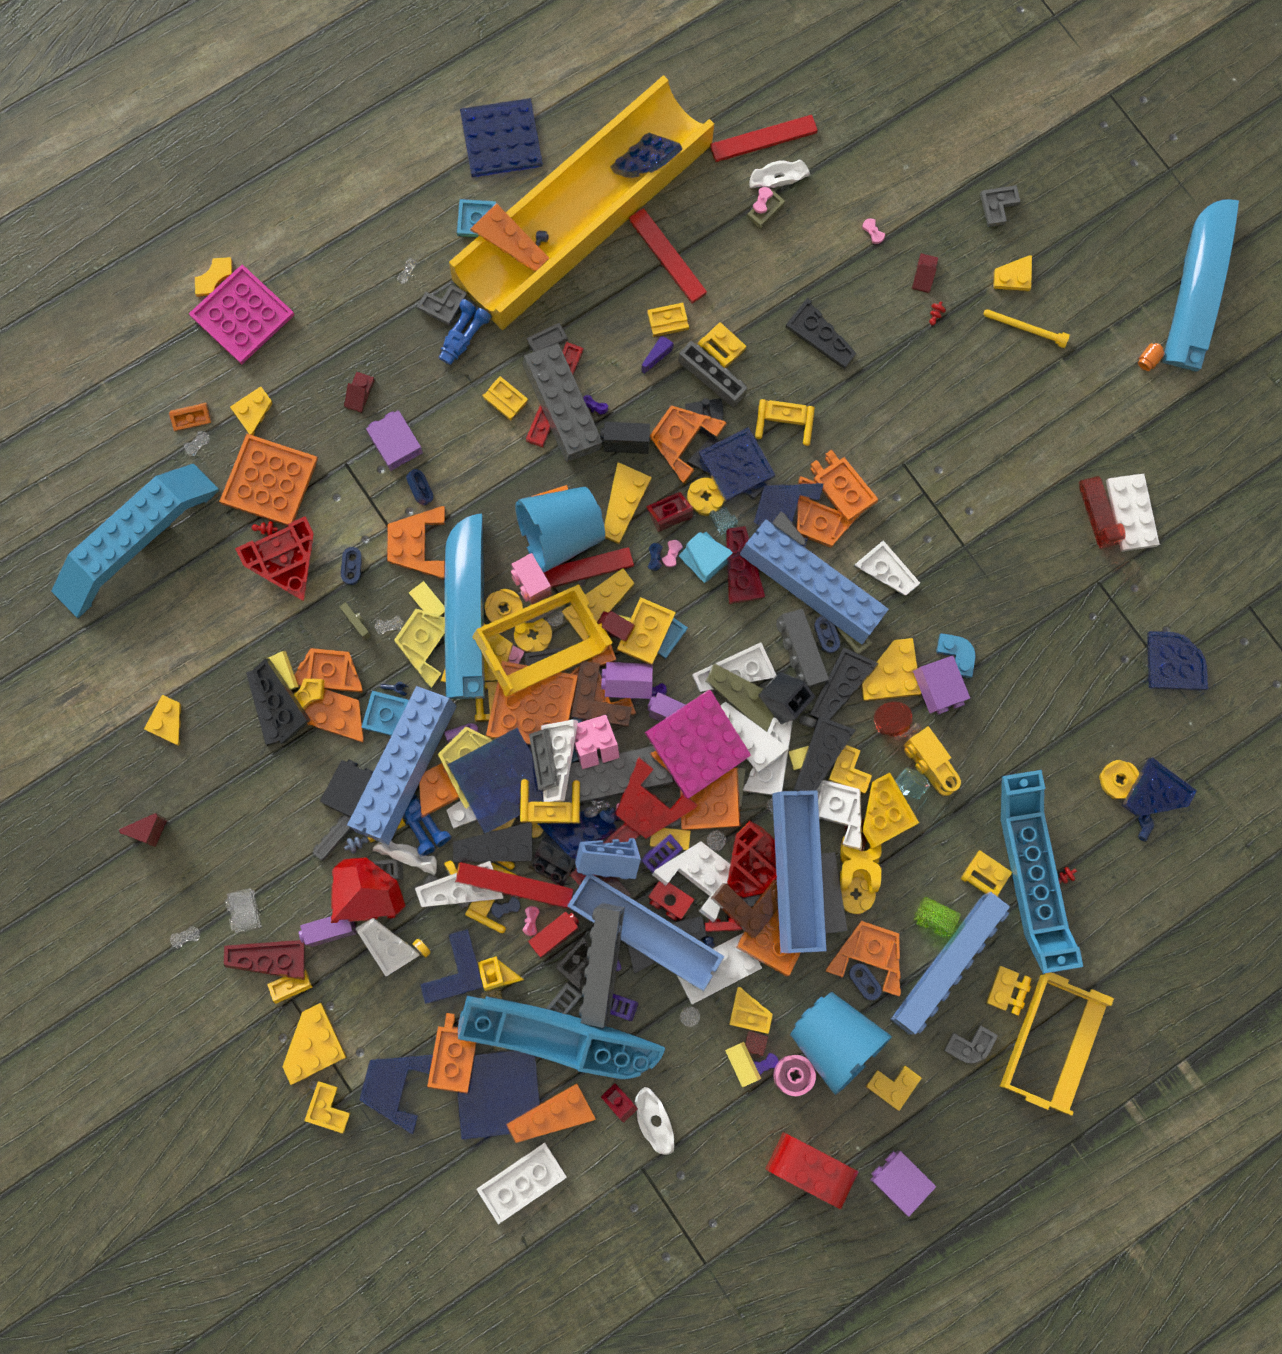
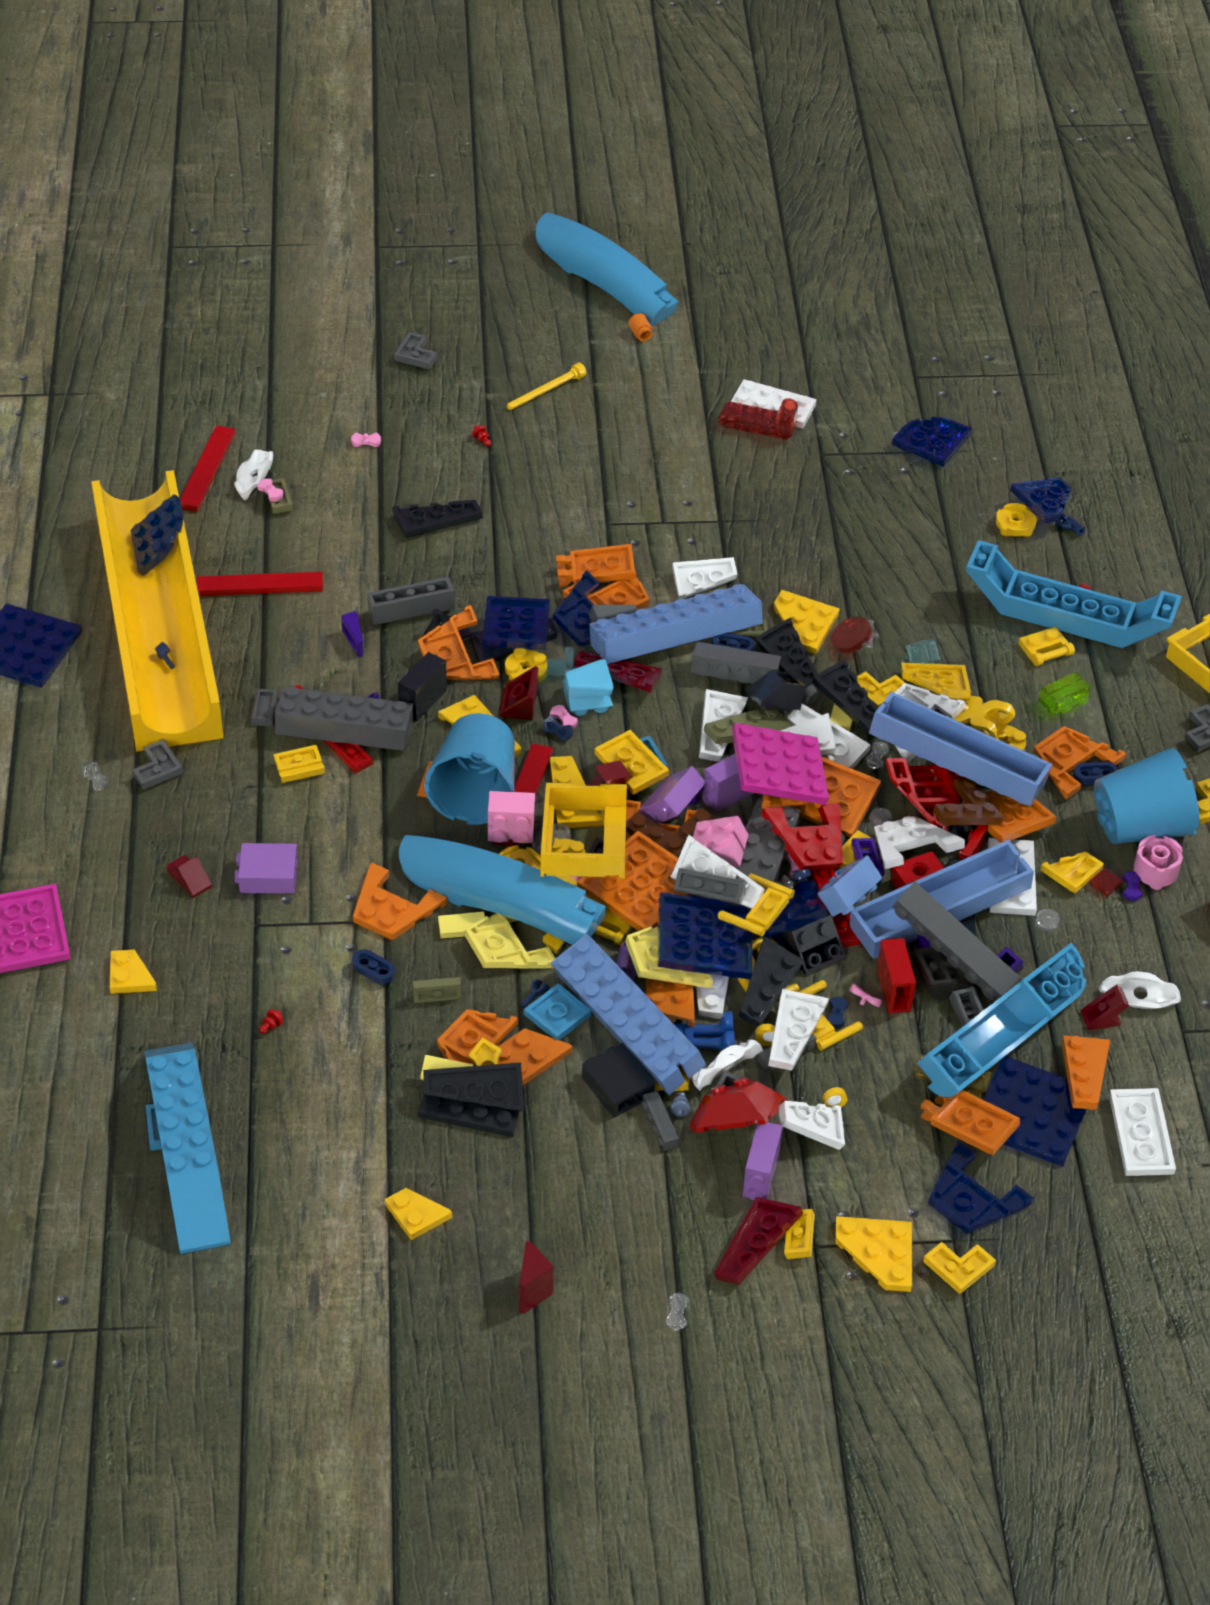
camera: 55 degrees left, 30 degrees down
orange slope [169,403,211,431] -> none
clear piece [184,431,210,456] -> none
orange plate [219,434,318,526] -> none
clear brick [225,888,262,934] -> none
red wedge [235,516,314,601] -> none
clear piece [375,615,404,635] -> none
dark blue plate [406,469,434,506] -> none
clear blue plate [420,929,483,1004] -> none
blue piece [438,299,492,365] -> none
red tile [455,862,573,909] -> none
dark azure plate [457,199,496,237] -> none
orange wing [470,203,549,272] -> none
yellow slope [478,956,524,992] -> none
yellow plate [647,303,689,337] -> none
yellow plate [697,322,747,368] -> none
light yellow tile [725,1042,761,1087] -> none
yellow plate [755,399,815,446] -> none
medium blue piece [890,892,1010,1035] -> none
yellow brick [903,726,961,796] -> none
dark red slope [912,253,938,293] -> none
medium lavender brick [913,656,970,715] -> none
dark azure plate [936,633,975,678] -> none
yellow plate [986,966,1032,1016] -> none
yellow wing [993,255,1032,291] -> none

